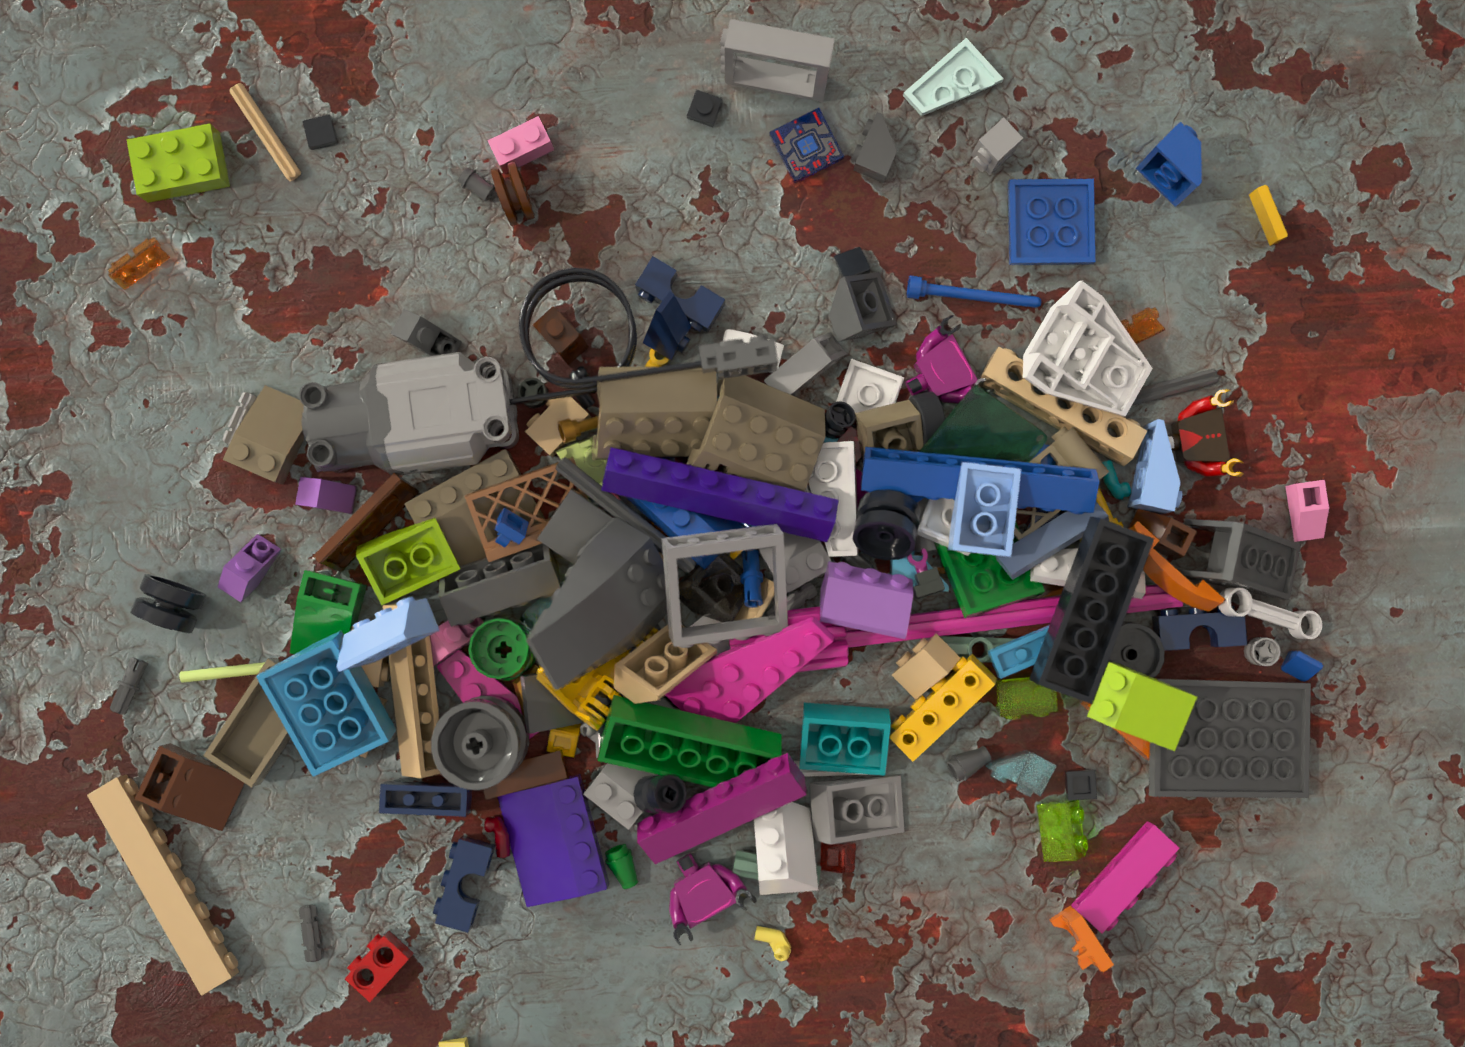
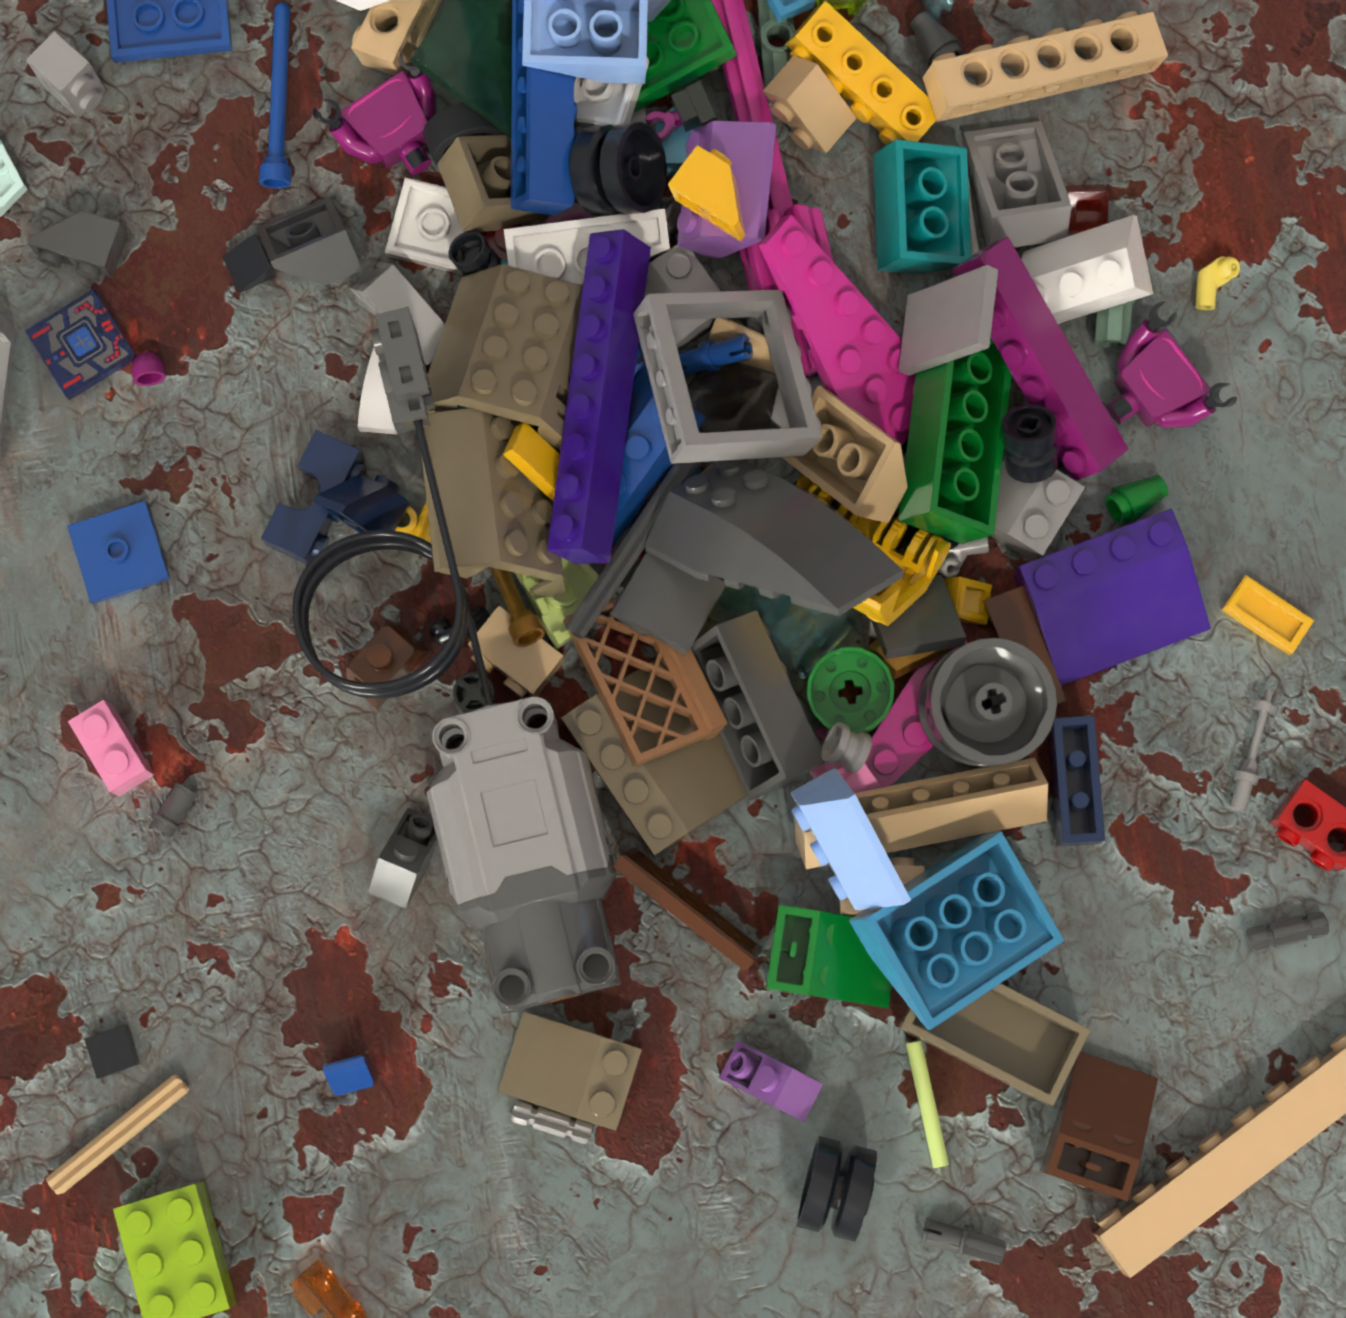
camera: 95 degrees left, 5 degrees down
medium lavender slope [295,477,357,514] -> none
lime slope [356,518,461,605] -> none
dark blue arch [433,836,496,933] -> none
dark red arm [484,815,510,858] -> none
reddish brown wheel [490,161,535,226] -> none
blue tile [495,508,529,548] -> none
black plate [687,89,723,127] -> none
none -> blue plate [67,501,171,604]
none -> magenta hinge [131,352,166,386]
none -> blue slope [323,1055,375,1095]
none -> yellow tile [503,422,560,502]
none -> yellow slope [668,145,745,242]
none -> light grey wheel [821,722,872,773]
none -> light grey tile [898,265,998,376]
none -> tan brick [922,11,1168,122]
none -> yellow tile [1221,575,1314,656]
none -> light grey piece [1230,690,1278,812]

